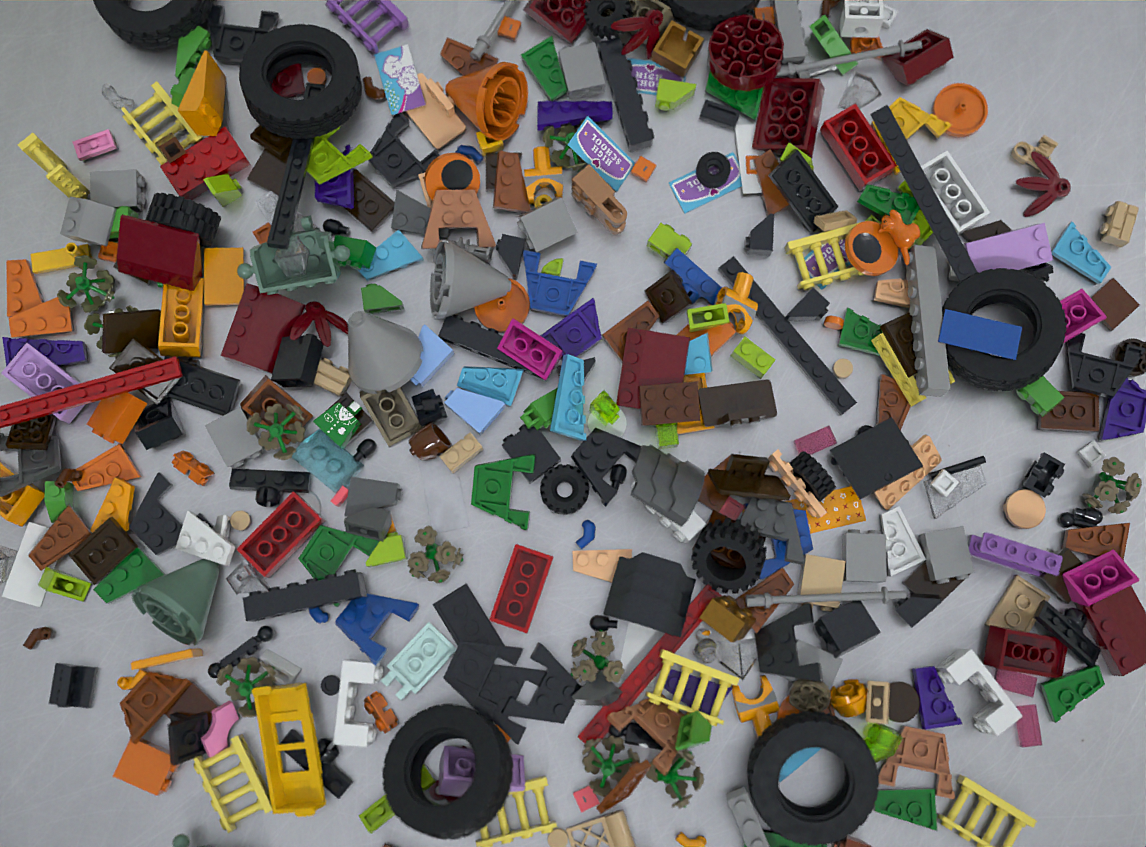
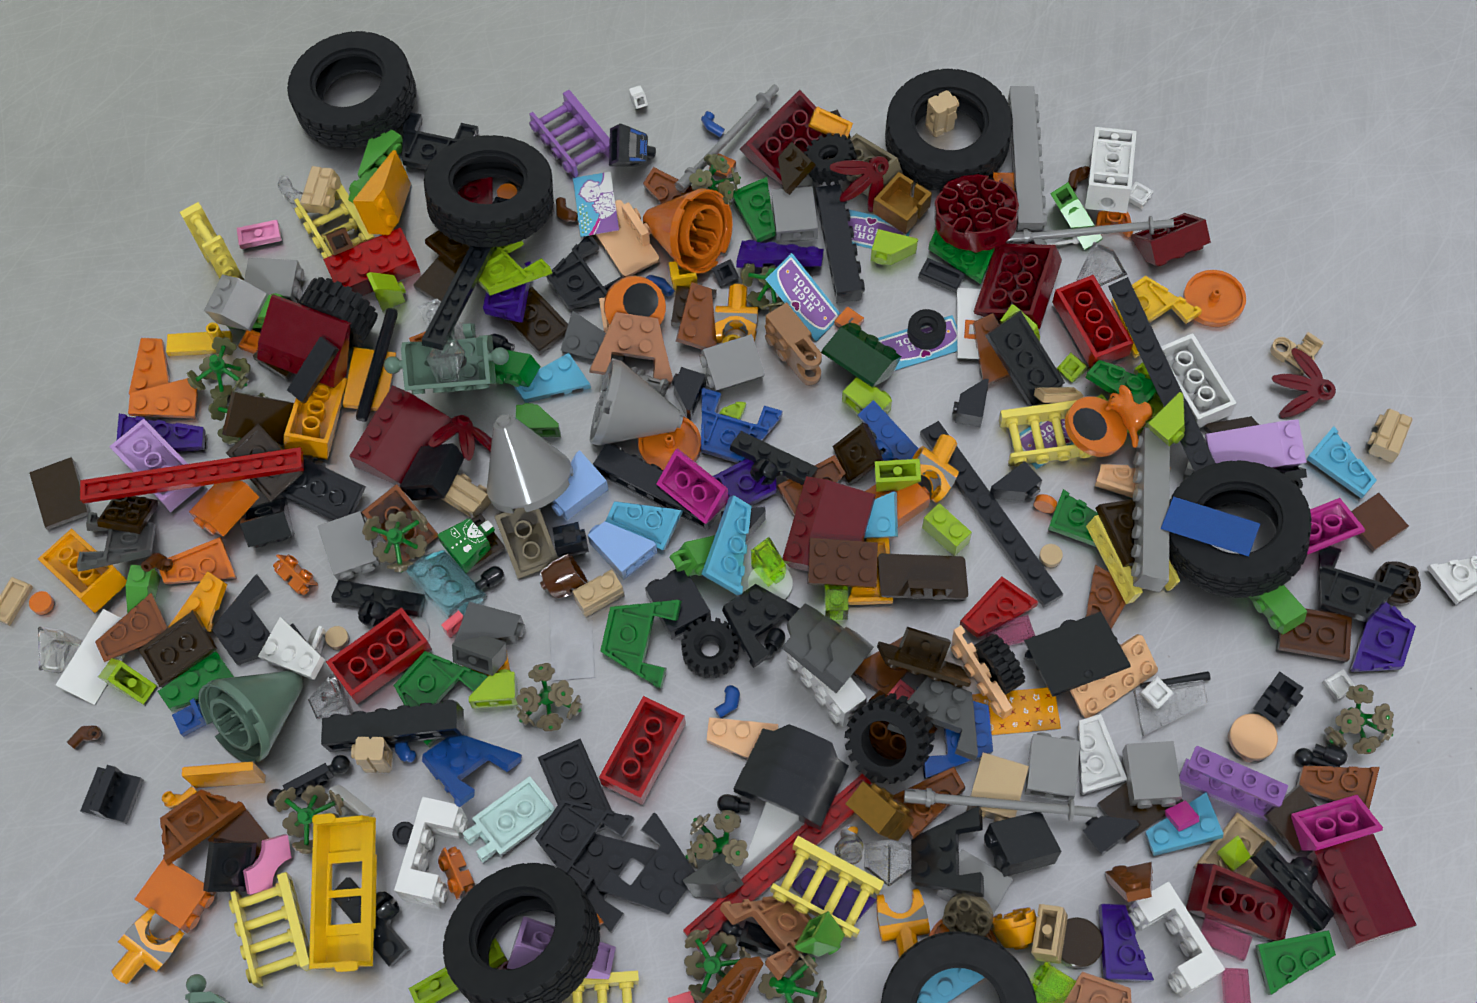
camera: 15 degrees right, 15 degrees down
none -> light orange connector [111,907,185,984]
none -> blue bracket [172,698,207,737]
none -> black tile [287,336,339,403]
none -> tan brick [300,166,341,215]
none -> tan brick [351,737,393,773]
none -> black axle [356,308,398,422]
none -> black torso [609,123,656,167]
none -> olive plant [689,154,741,206]
none -> black slope [712,259,739,287]
none -> black plate [730,431,818,486]
none -> dark brown wing [778,142,816,195]
none -> dark green slope [821,322,902,388]
none -> red wing [960,576,1038,638]
none -> lime slope [1056,352,1089,383]
none -> dark orange wing [1105,862,1153,902]
none -> medium azure wing [1145,792,1224,856]
none -> lime slope [1148,392,1185,447]
none -> dark pink tile [1165,800,1199,832]
none -> lime slope [1216,835,1251,871]

